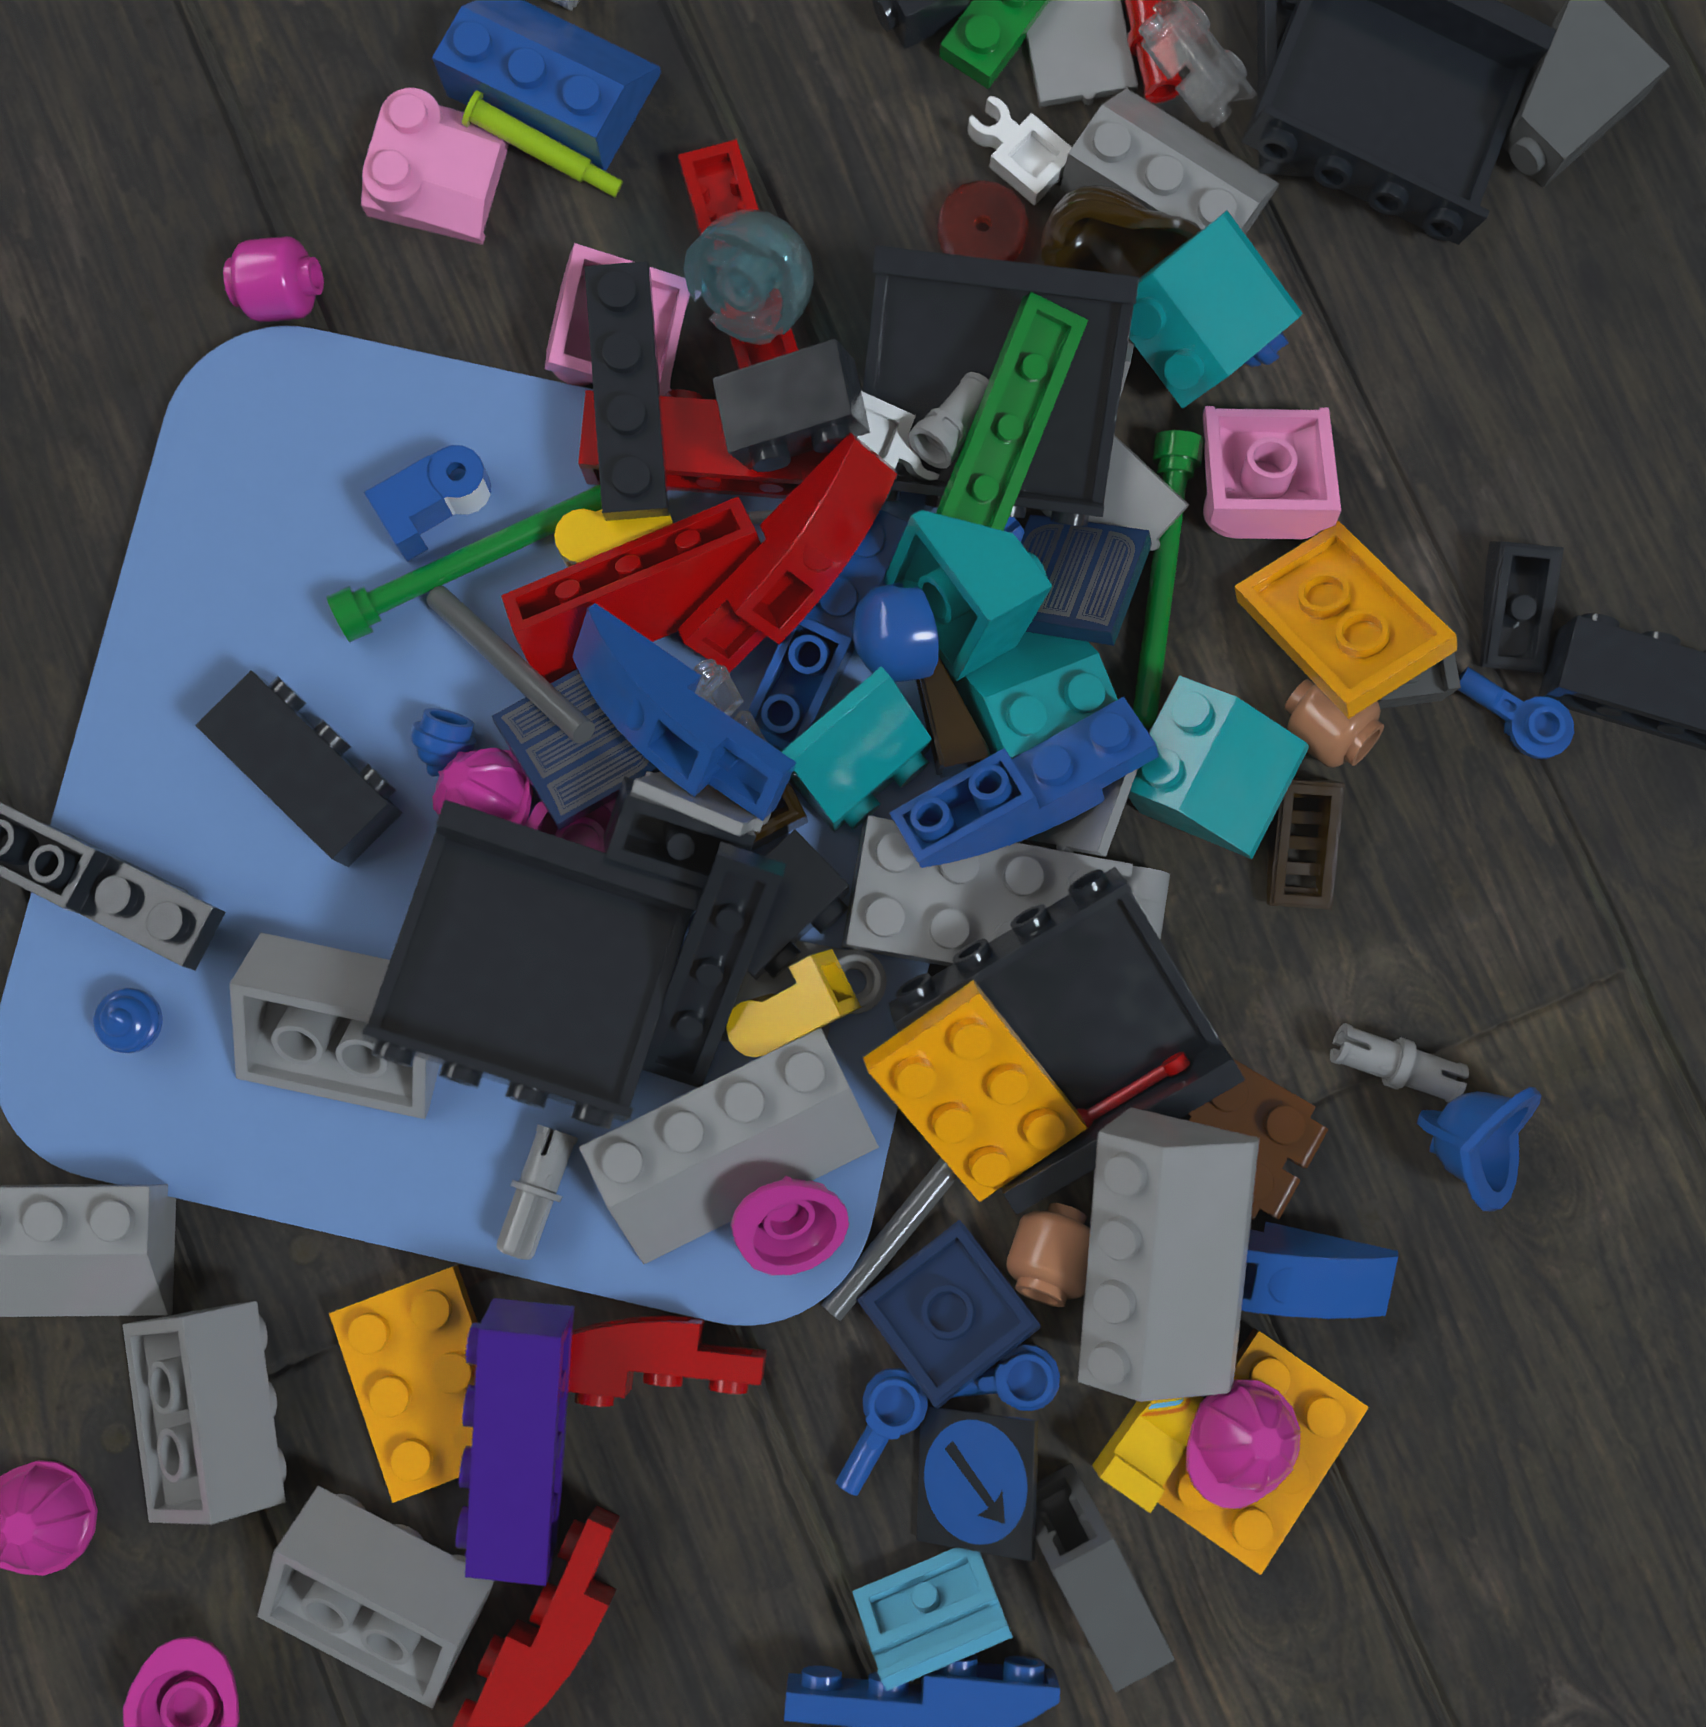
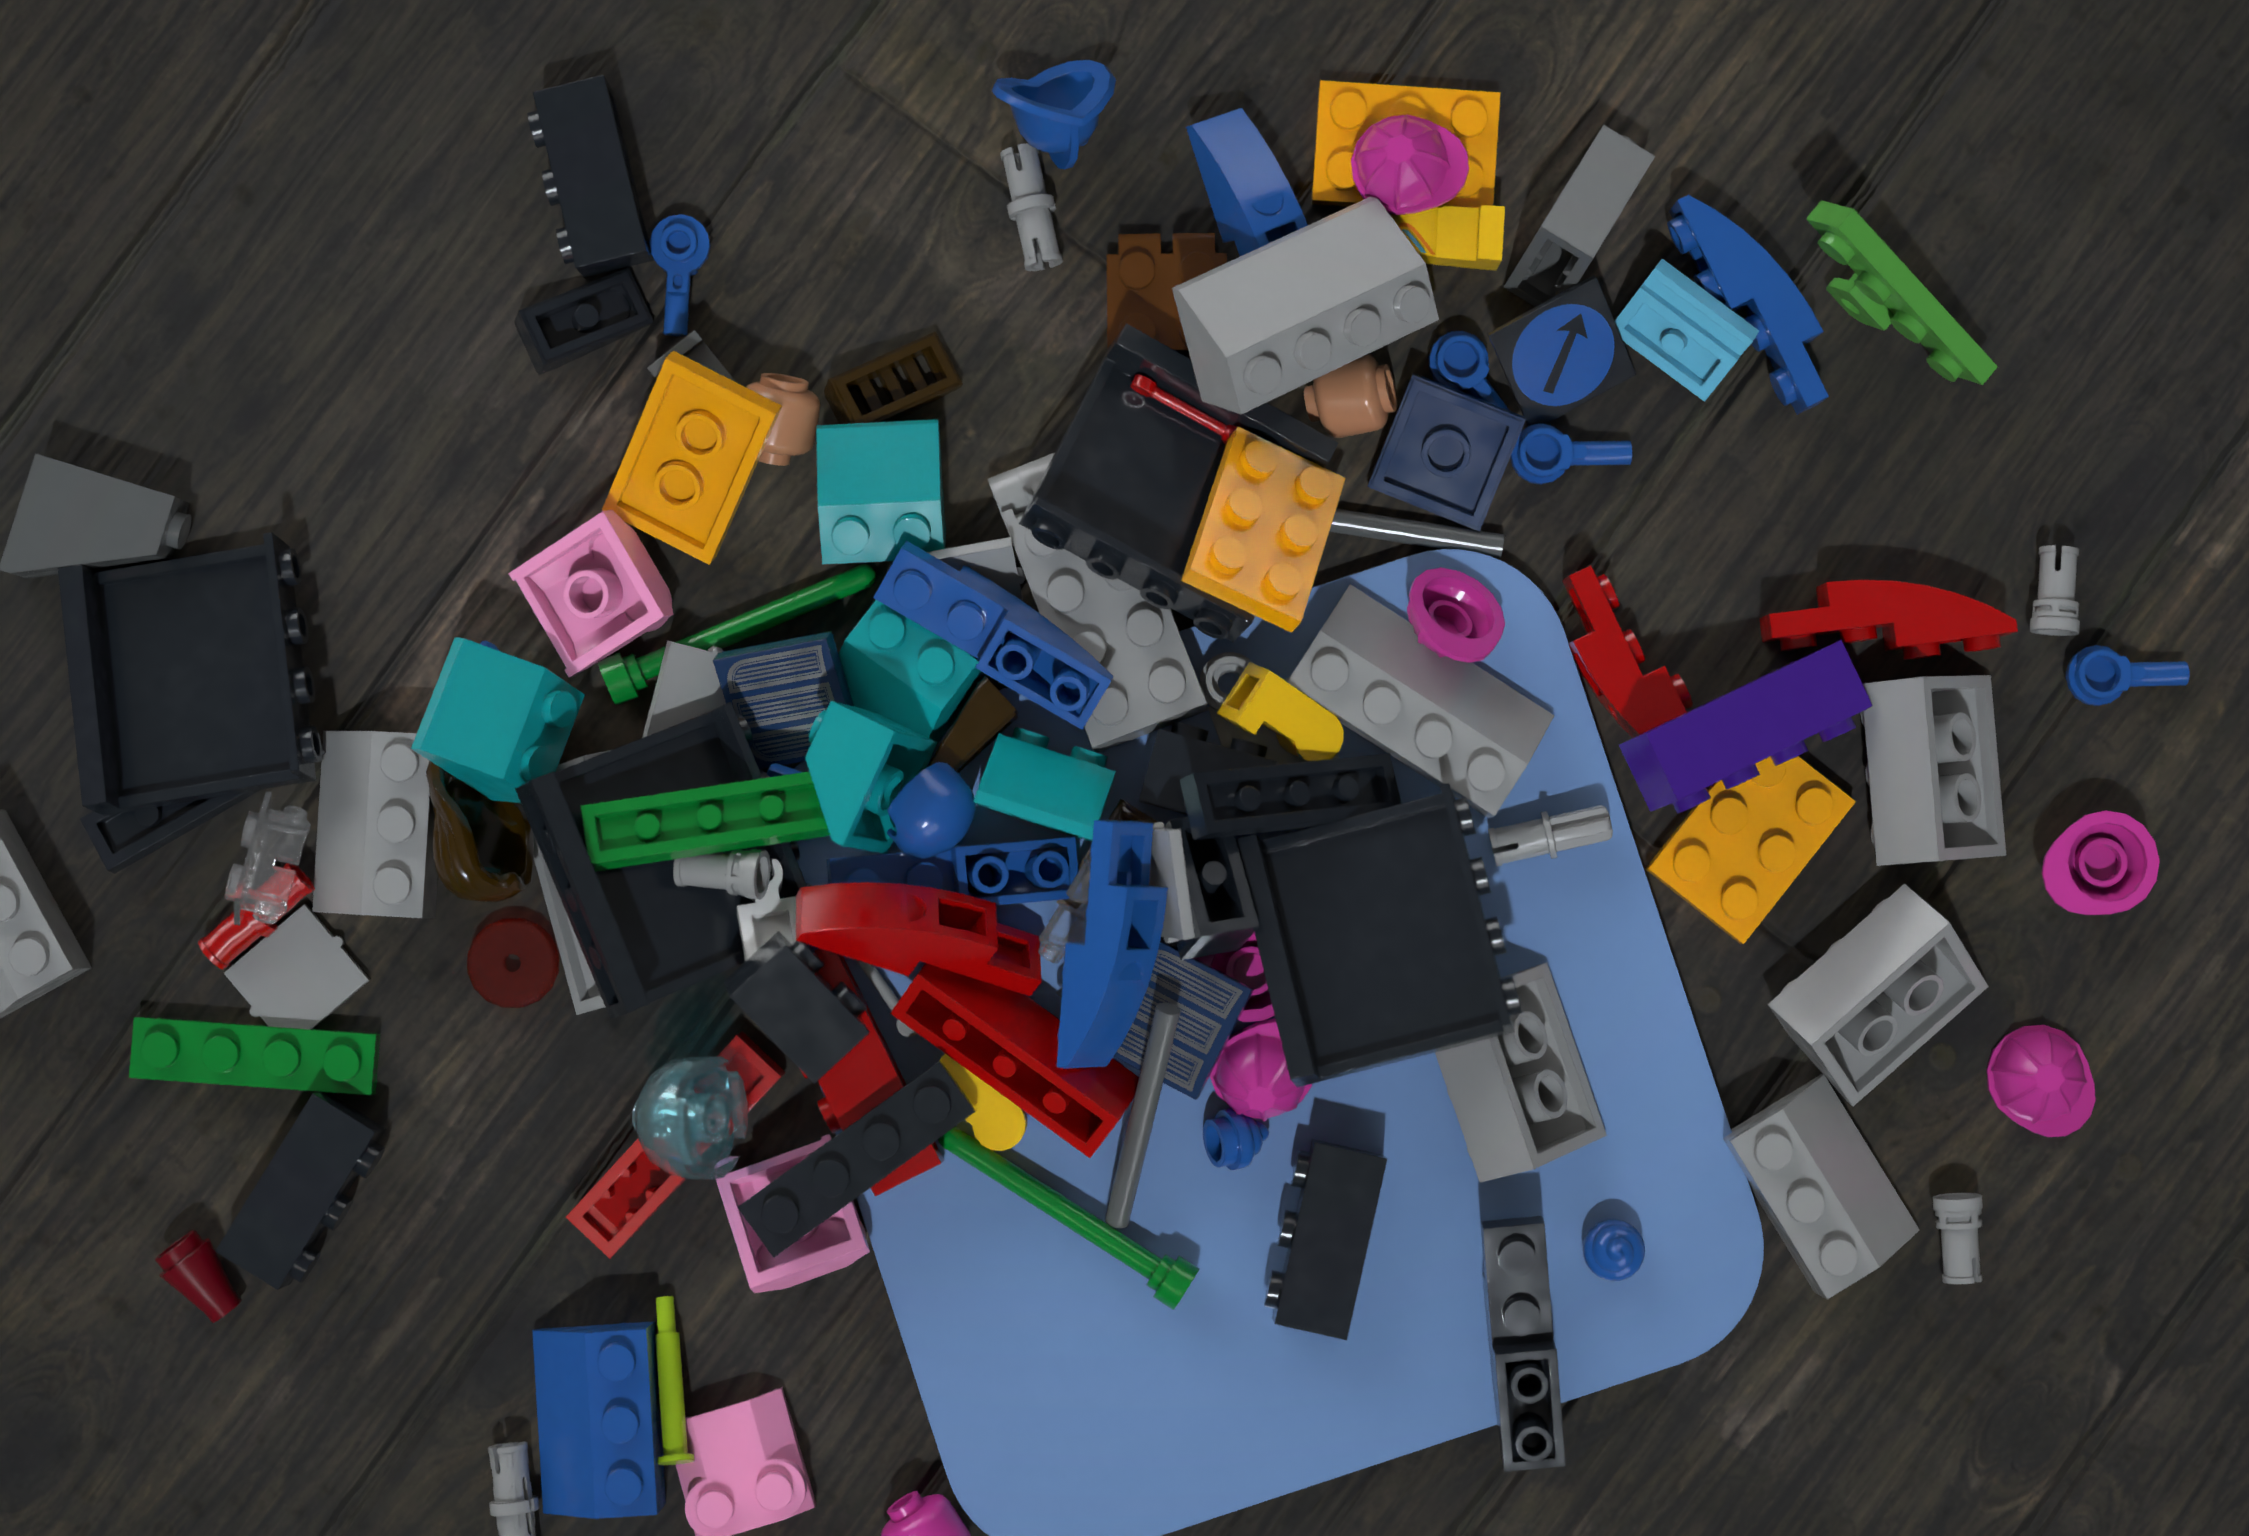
camera: 120 degrees left, 5 degrees up
blue leg [364,445,491,562] -> none
white plate [968,96,1072,206] -> none

